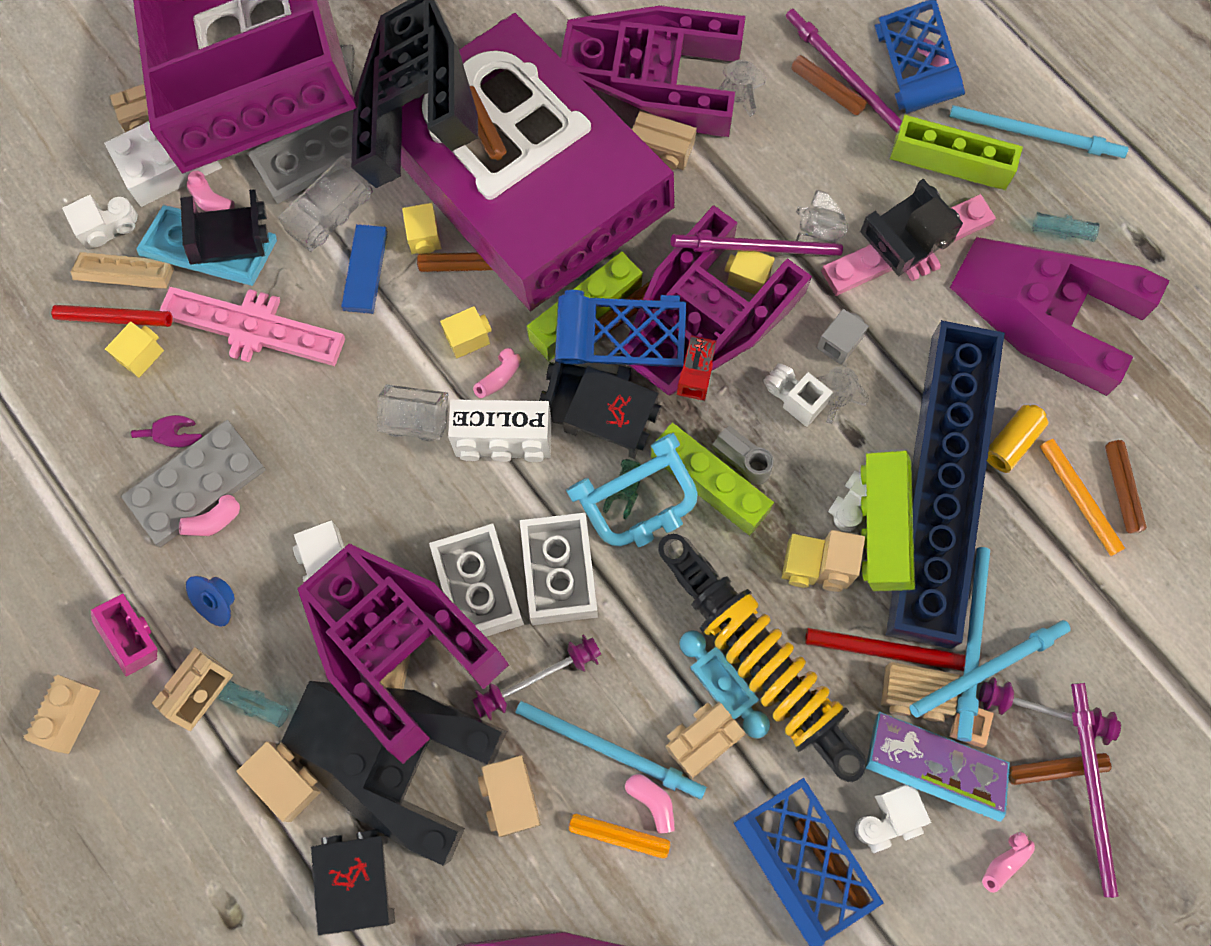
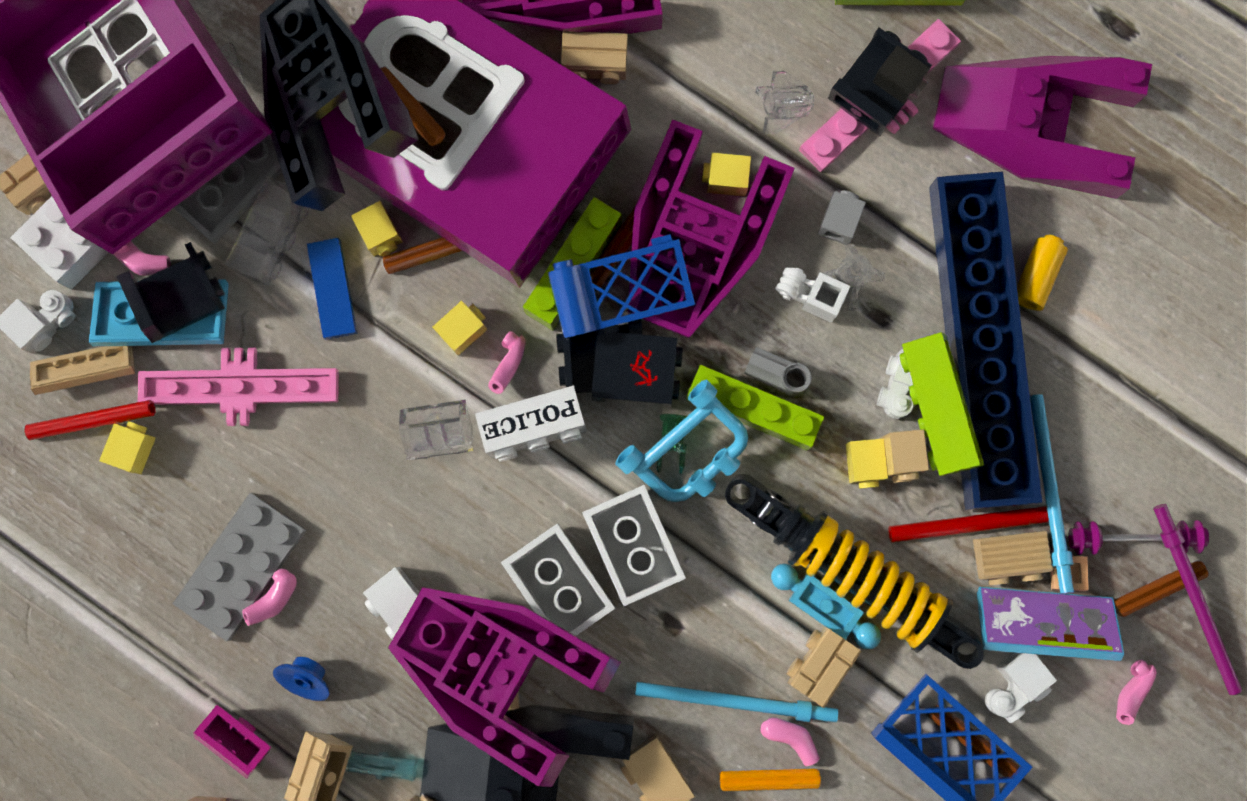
camera: 15 degrees left, 10 degrees up
magenta hand [131,415,203,448] -> none
magenta axle [472,634,601,721] -> none
magenta bar [671,232,843,256] -> none
red leg [677,335,717,401] -> none
medium azure bar [909,620,1071,718] -> none
clear light blue pin [1032,212,1100,242] -> none
light orange piece [1039,438,1126,556] -> none
dark orange axle [1105,440,1147,534] -> none

